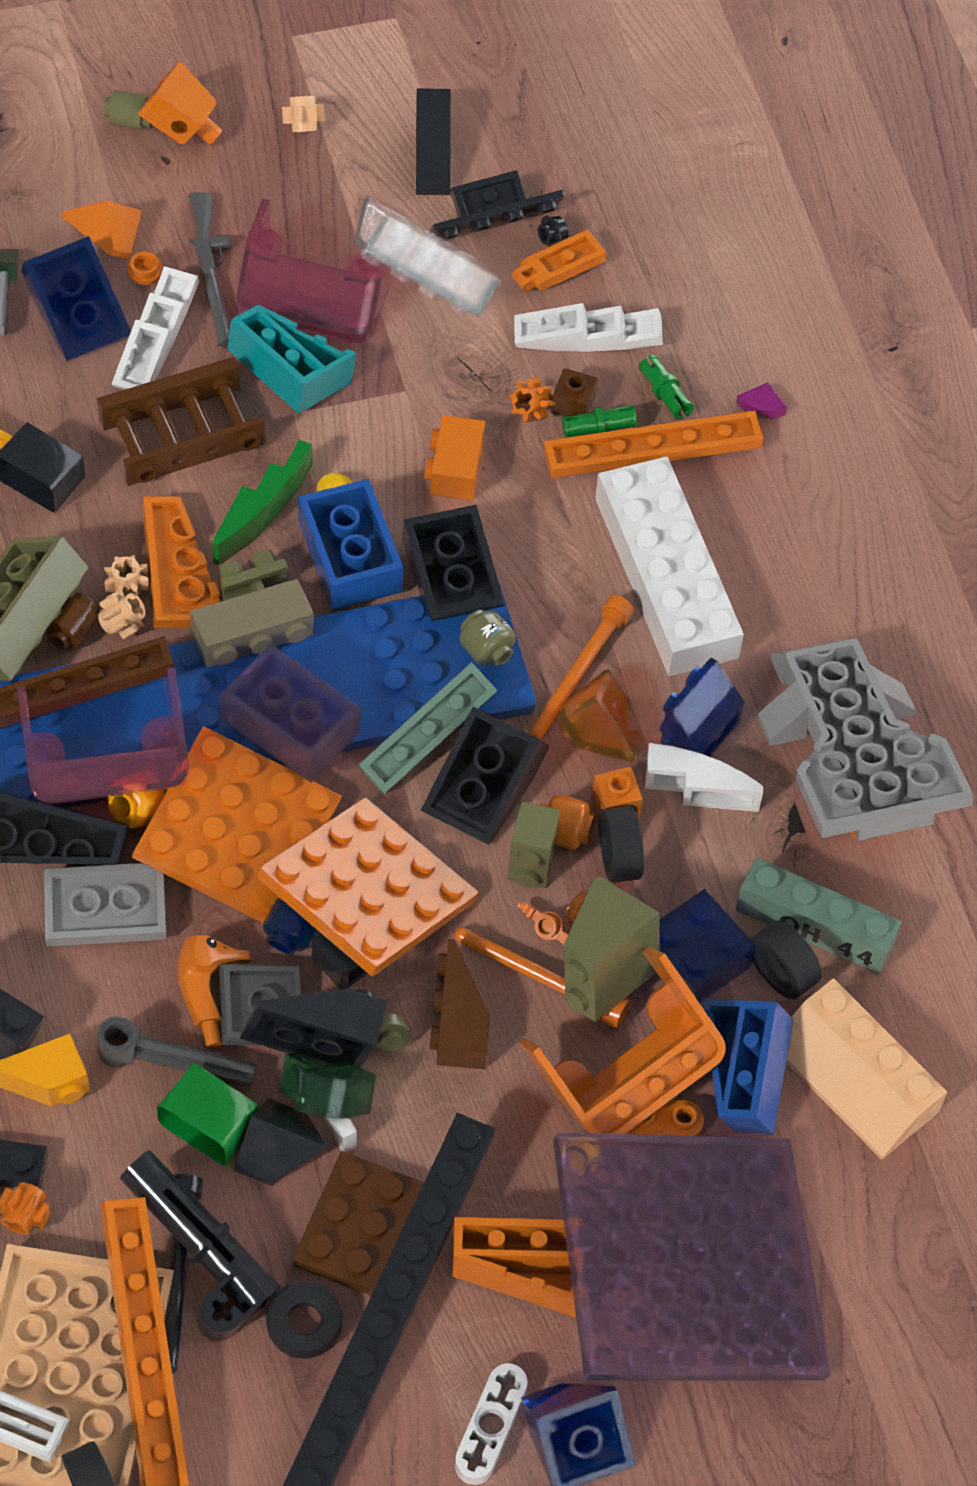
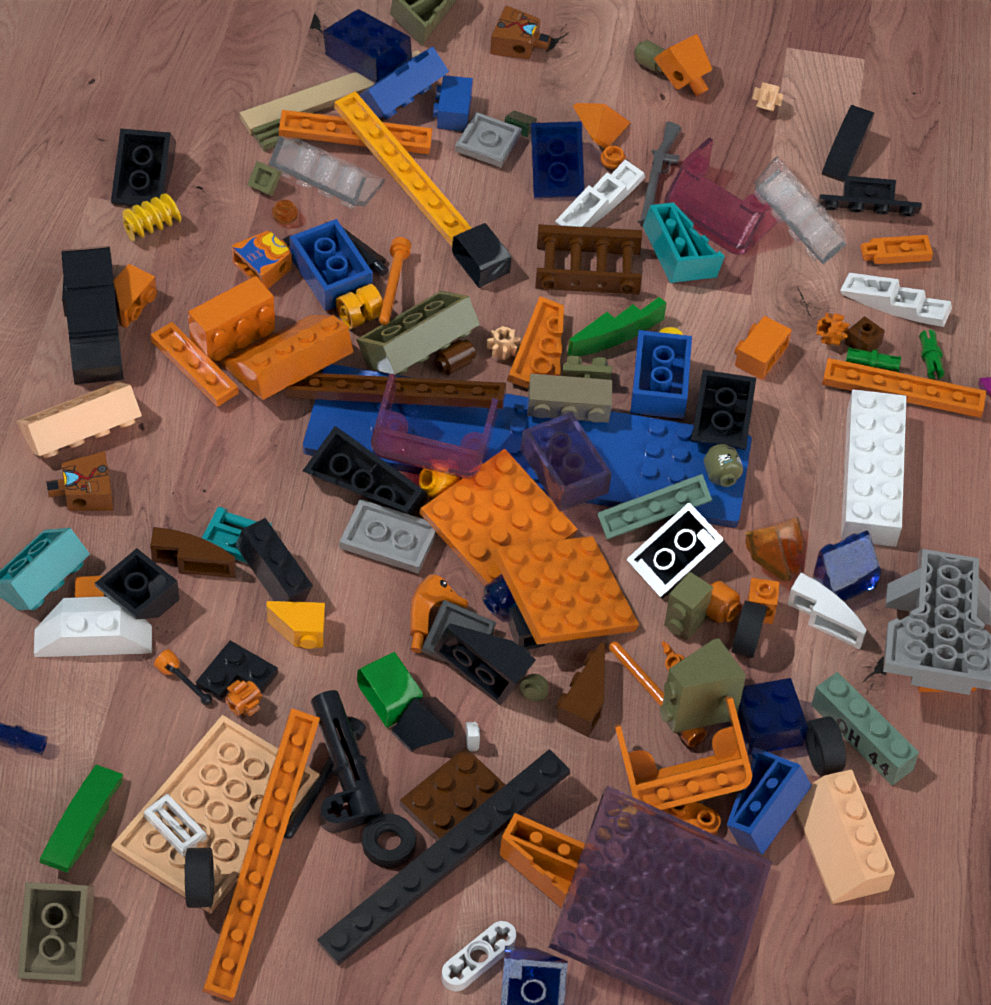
camera: 25 degrees right, 5 degrees down
light nougat gear [98,589,145,639] -> none
dark grey axle [98,1016,256,1086] -> none
clear green brick [279,1052,376,1118] -> none
orange piece [528,595,634,740] -> none
black plate [538,215,569,247] -> none

